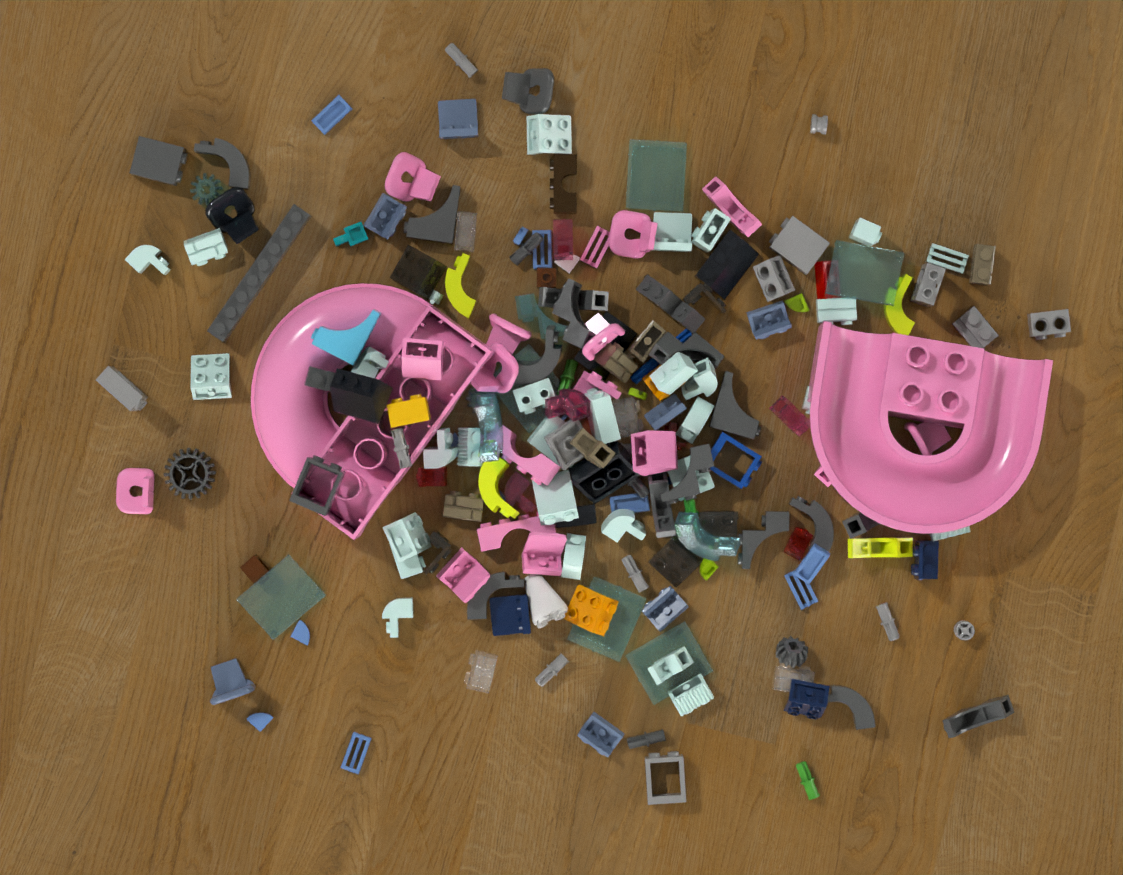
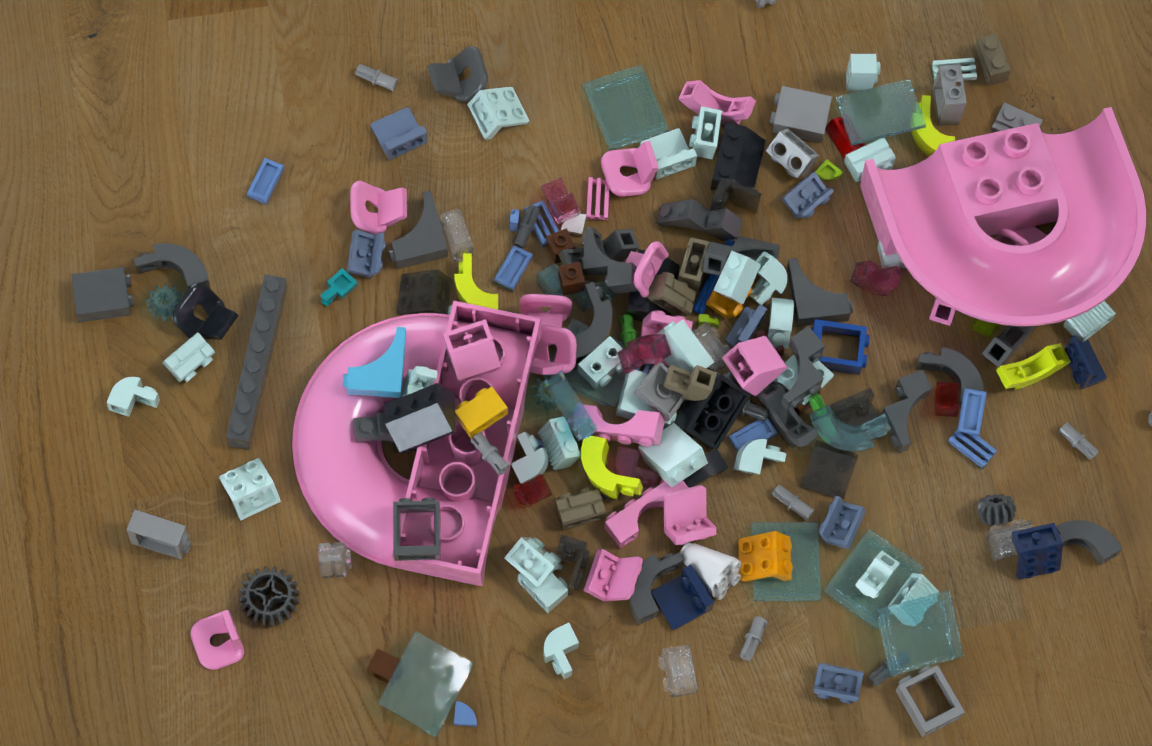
camera: 30 degrees left, 20 degrees down
dark brown arch [550,154,577,214] -> none
light aqua brick [561,533,586,580] -> none
lime tile [700,556,719,581] -> none
bright green axle [796,761,820,800] -> none
light grey brick [1027,309,1071,340] -> none
none -> clear brick [318,542,352,578]
none -> medium blue tile [493,245,533,292]
none -> reddish brown brick [558,262,585,296]
none -> clear light blue piece [876,590,963,676]

